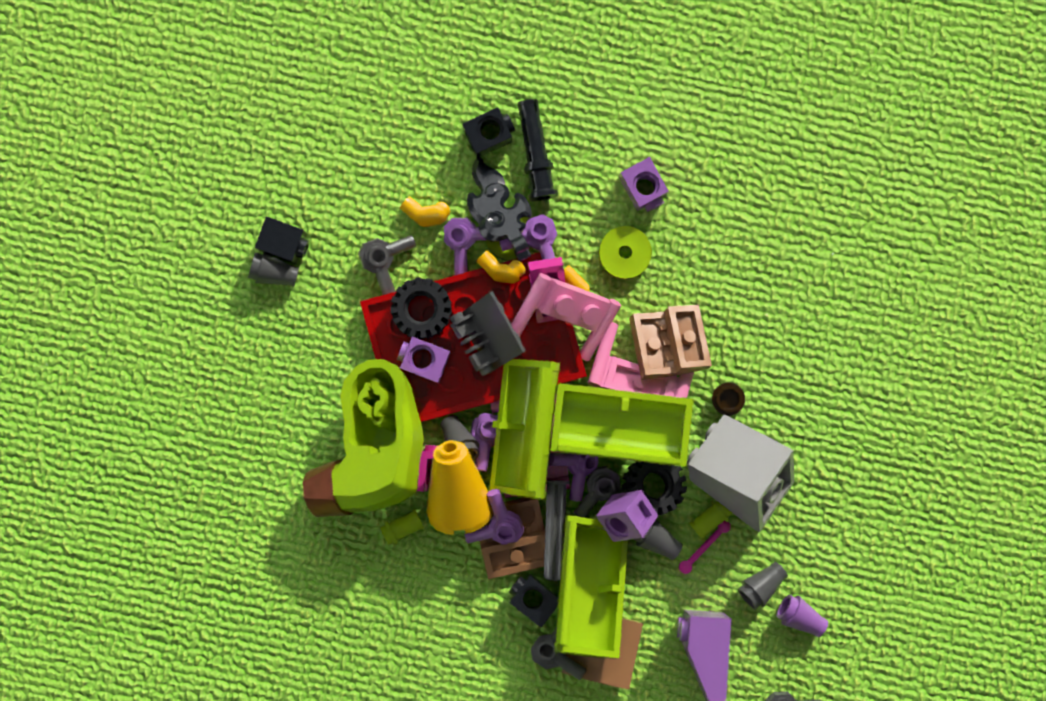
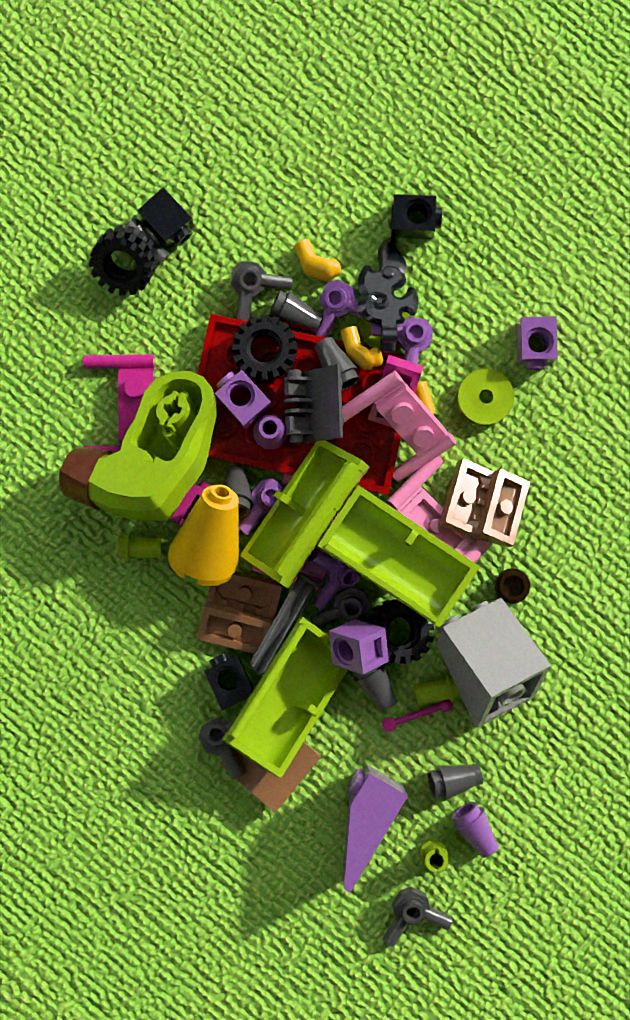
camera: 30 degrees right, 0 degrees up
medium lavender piece [465,489,524,545] -> none
black pin [517,99,558,201] -> none
none -> dark pink plate [83,354,155,453]
none -> black tyre [89,225,158,296]
none -> medium lavender cone [253,414,288,450]
none -> dark grey cone [268,290,323,334]
none -> dark grey cone [314,337,360,392]
none -> lime pin [419,840,448,873]

